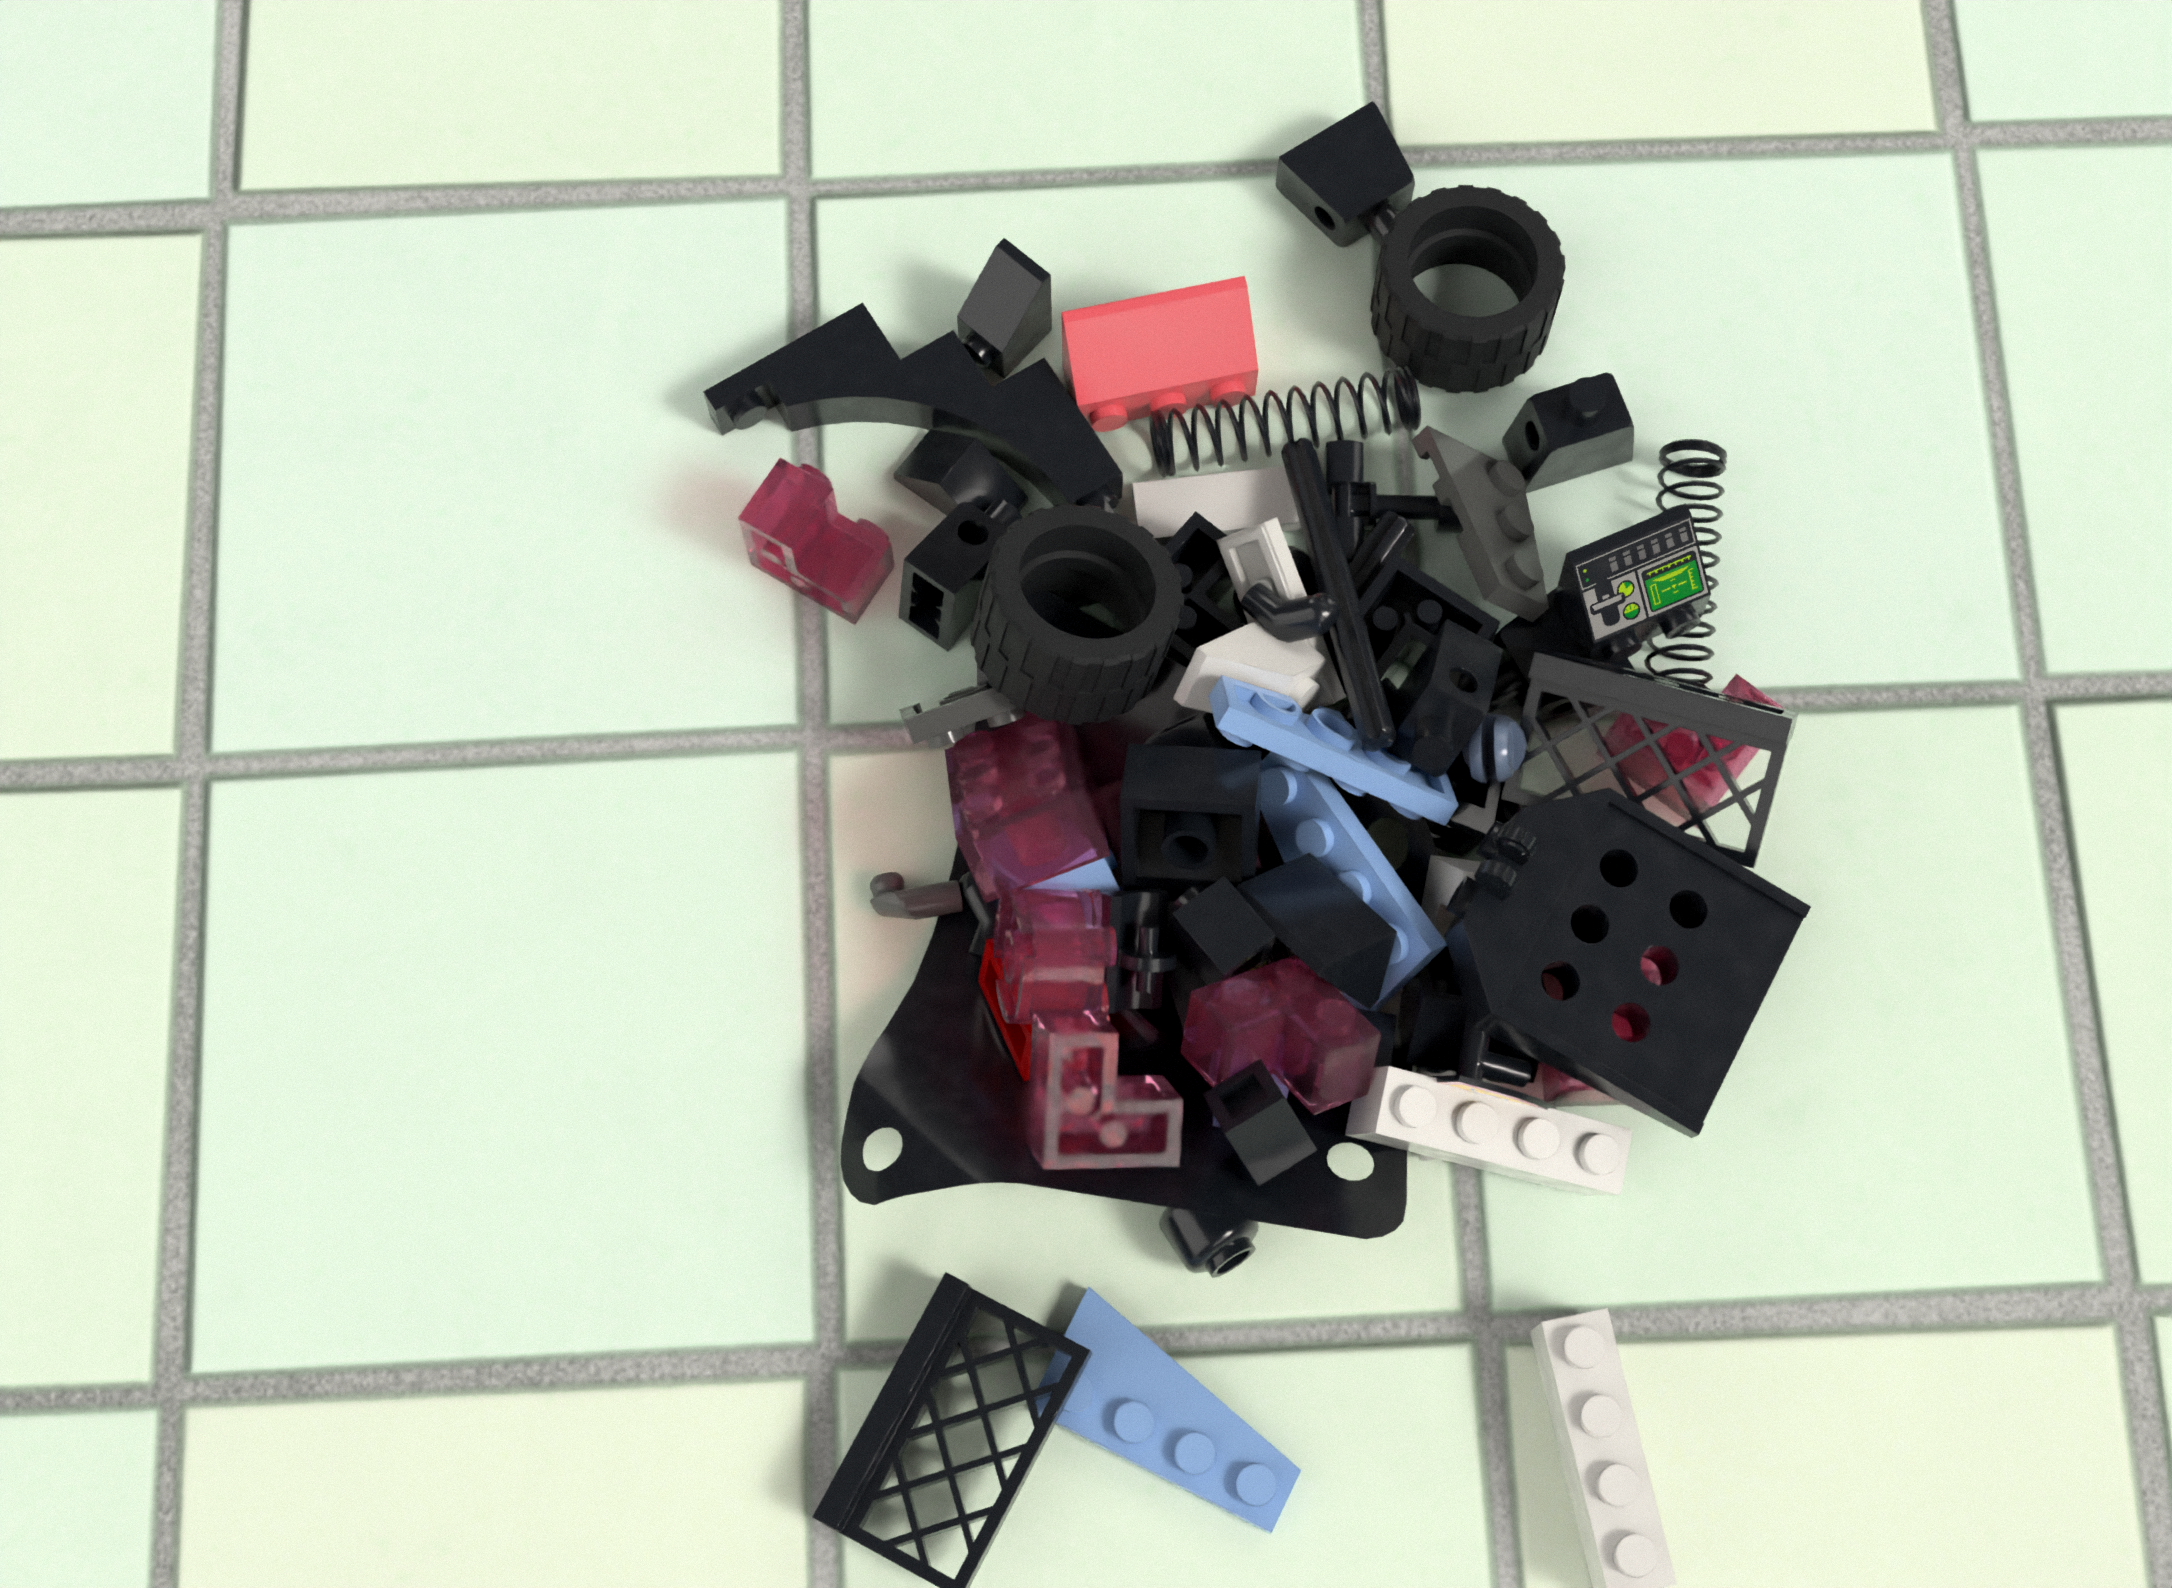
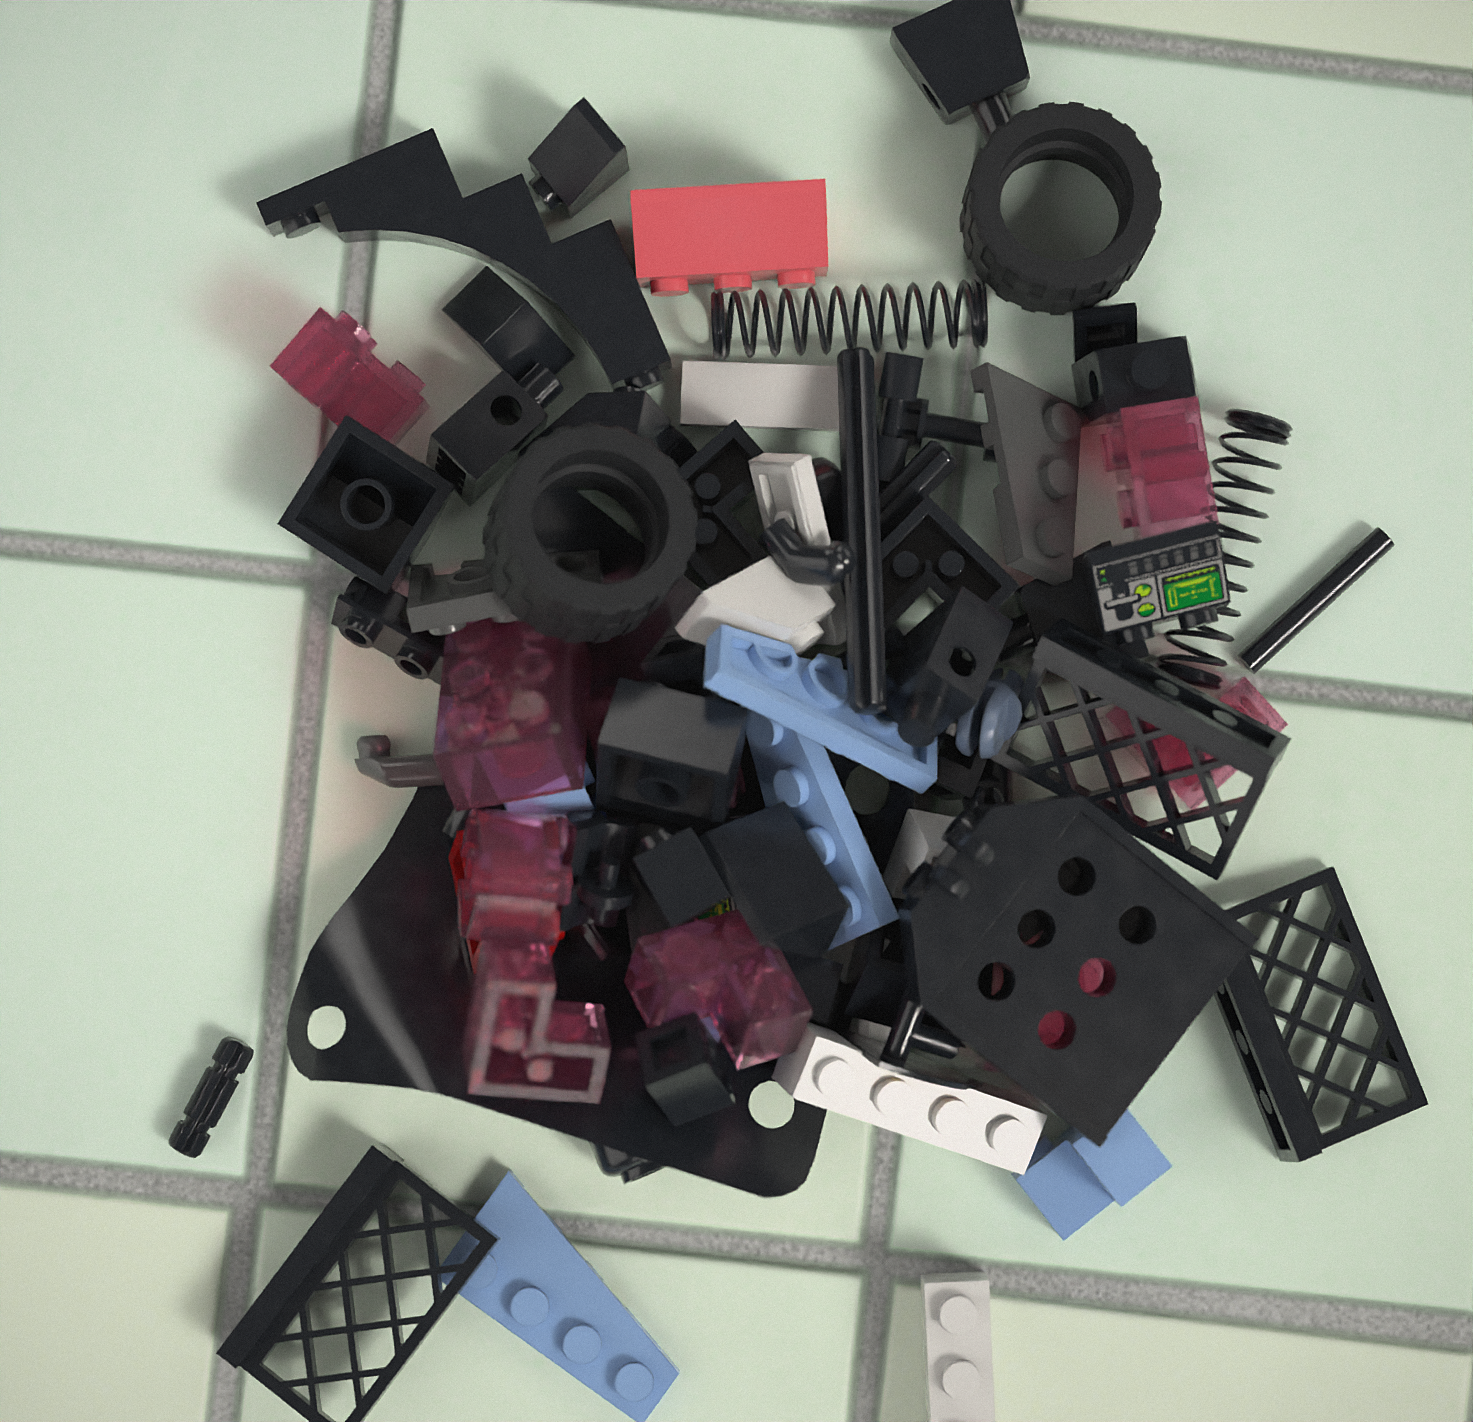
camera: 10 degrees right, 15 degrees up
none -> black axle [168,1036,254,1158]
none -> black slope [277,415,456,594]
none -> black hinge [331,575,467,685]
none -> light blue brick [1011,1109,1173,1241]
none -> black slope [1072,302,1137,362]
none -> clear pink brick [1099,396,1219,540]
none -> black fence [1214,866,1429,1163]
none -> black bar [1237,527,1395,674]

